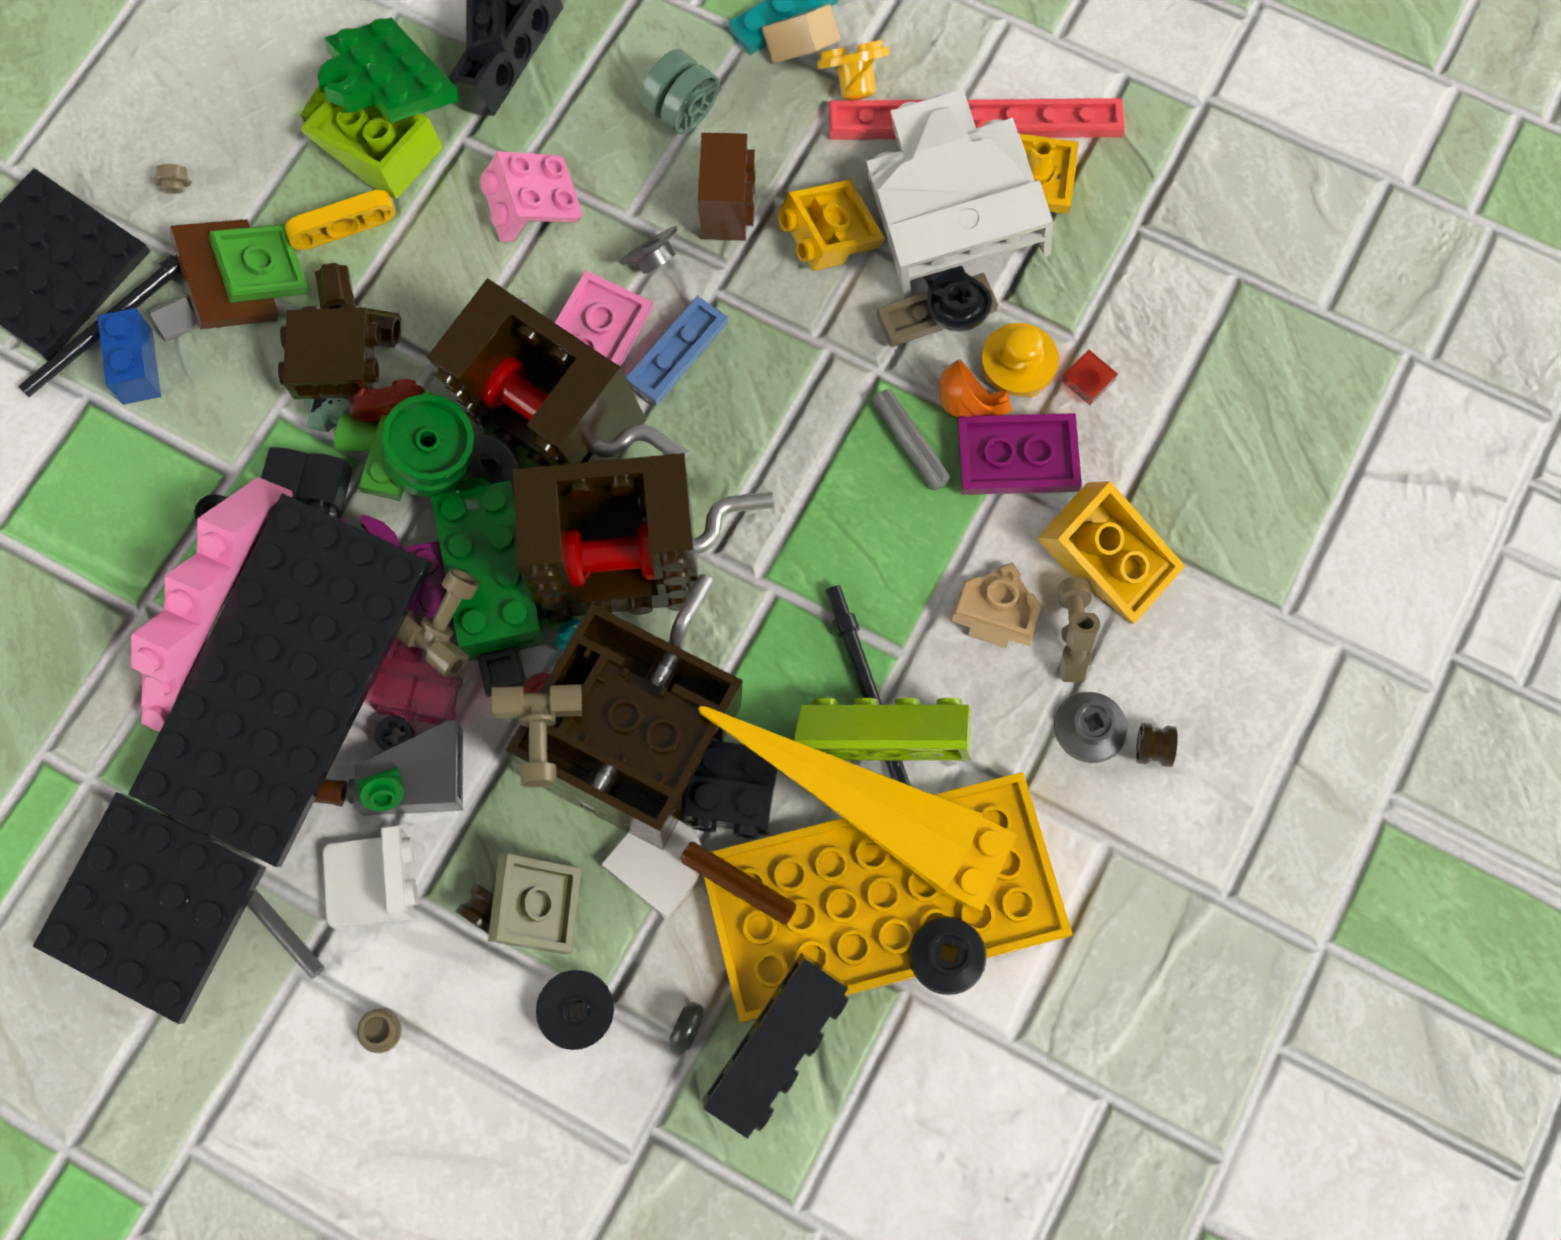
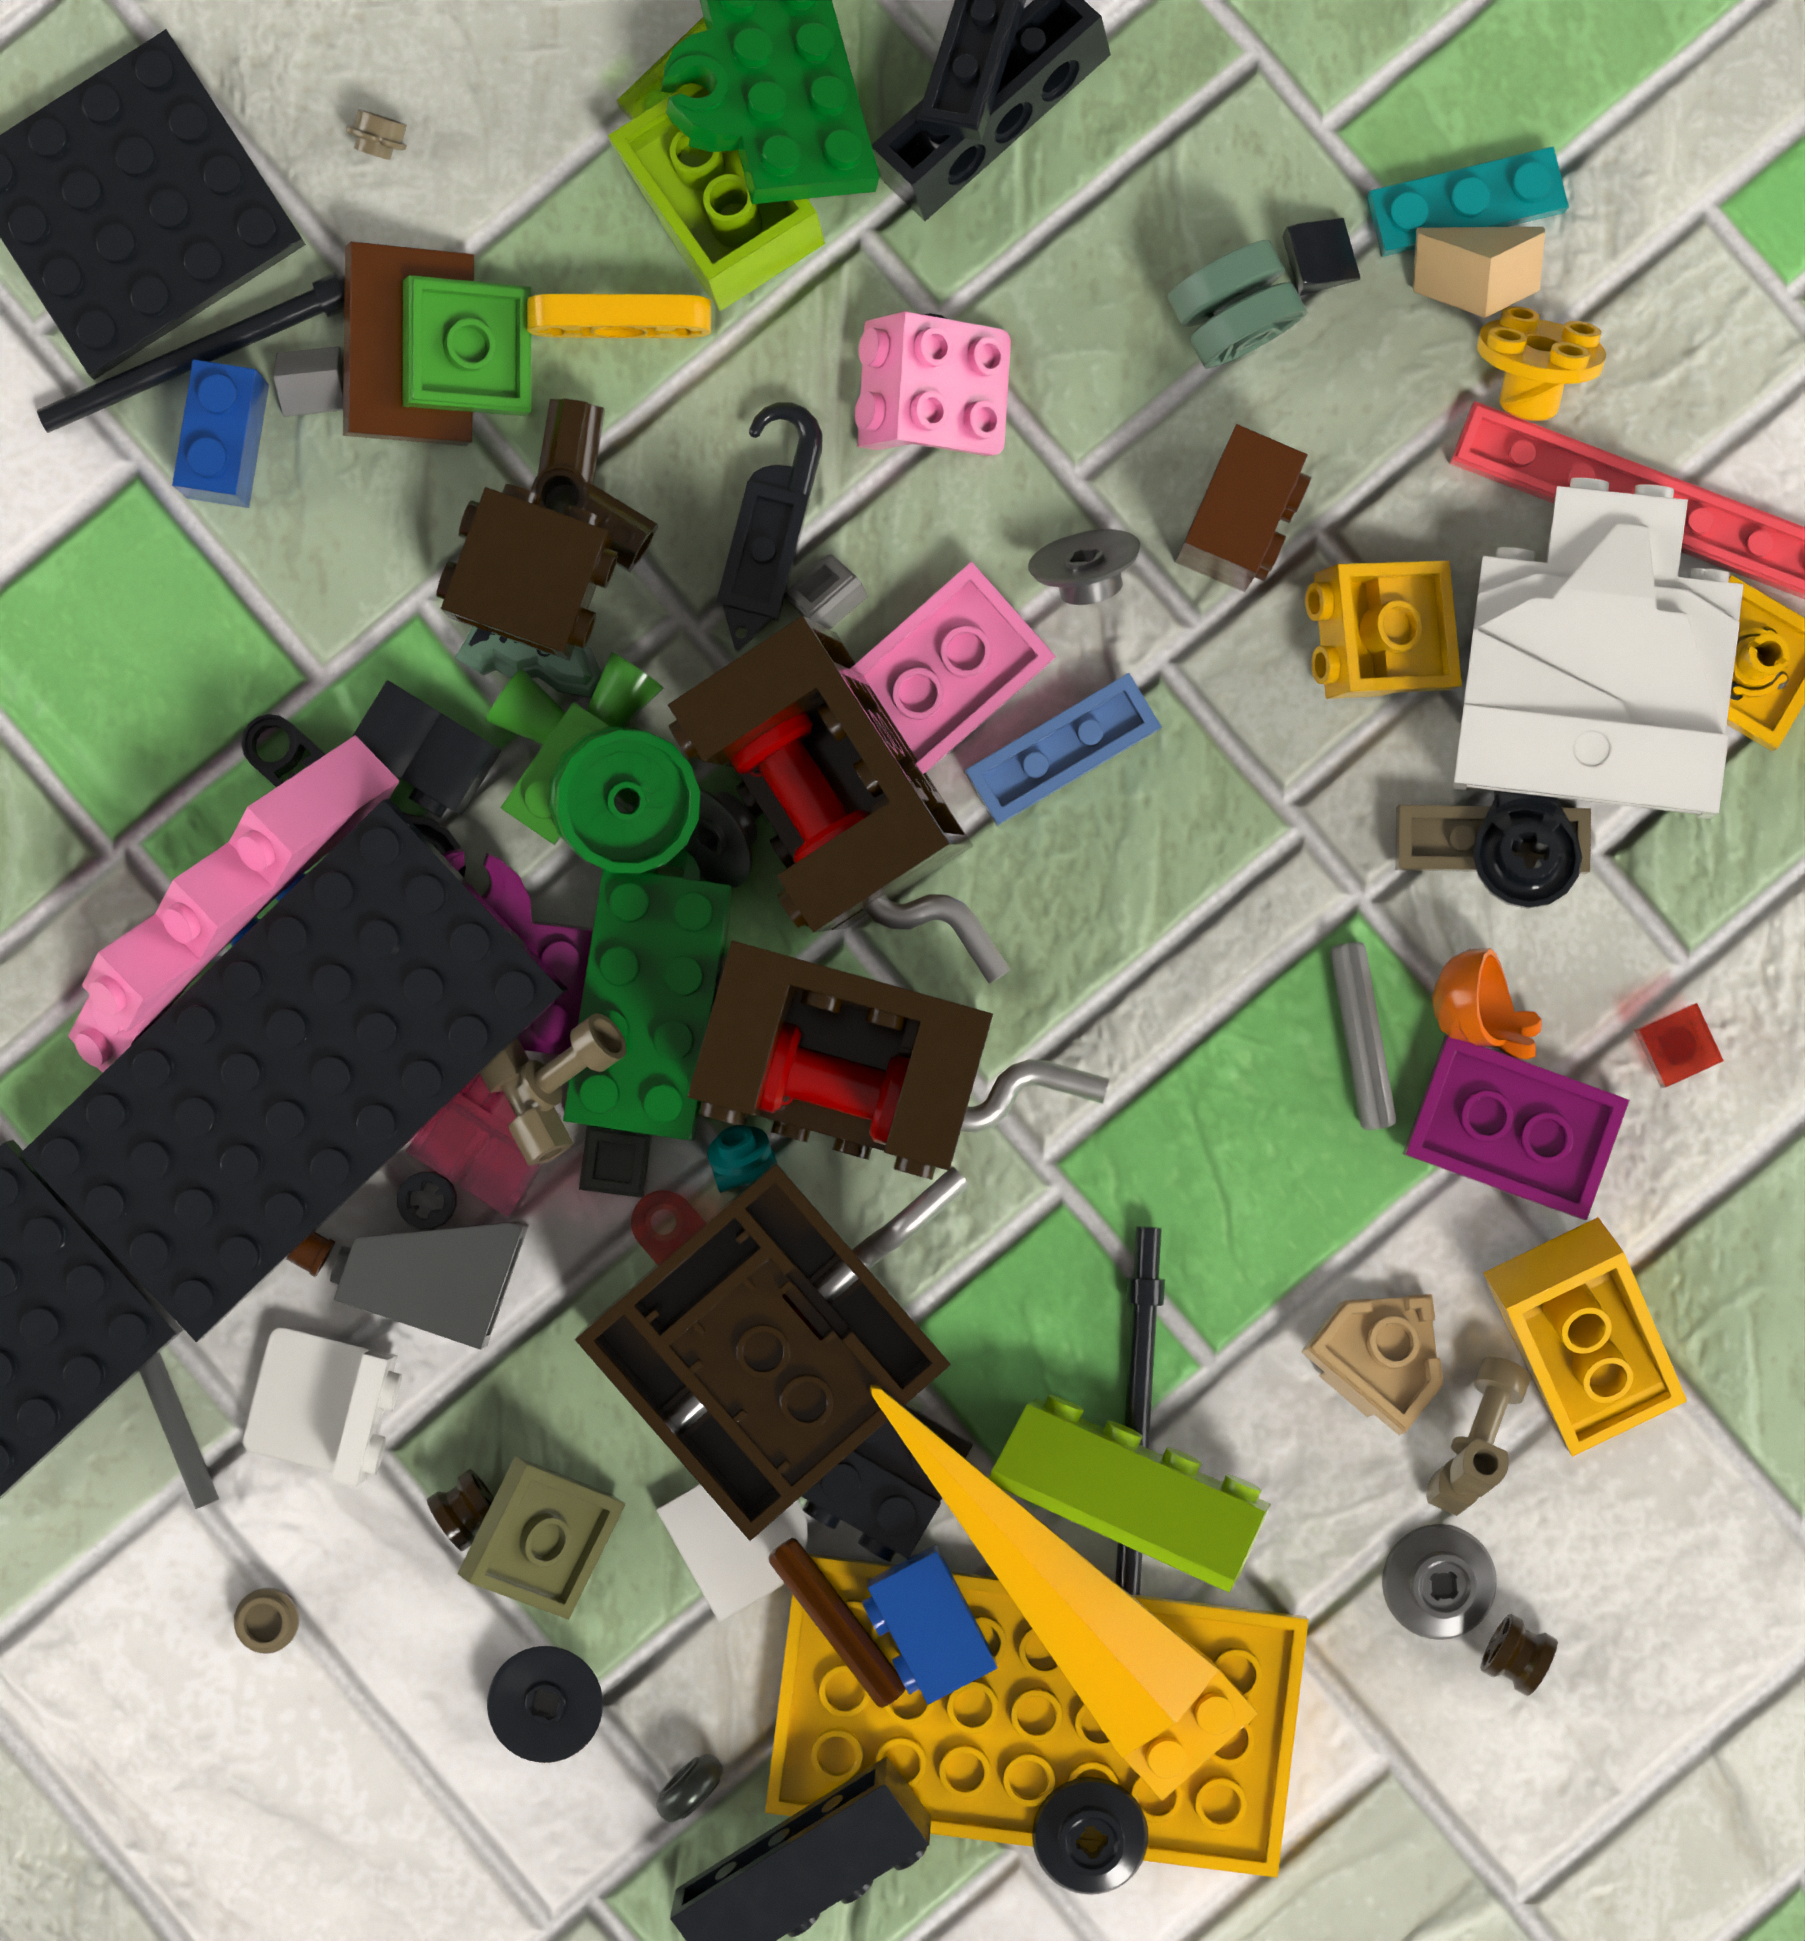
camera: 20 degrees right, 15 degrees up
clear red plate [349,379,426,422] -> none
green plate [356,766,404,812] -> none
dark tan bar [492,685,582,788] -> none
yellow plate [981,323,1059,398] -> none
none -> black plate [716,402,823,652]
none -> blue brick [862,1544,998,1705]
none -> black slope [1282,218,1361,296]

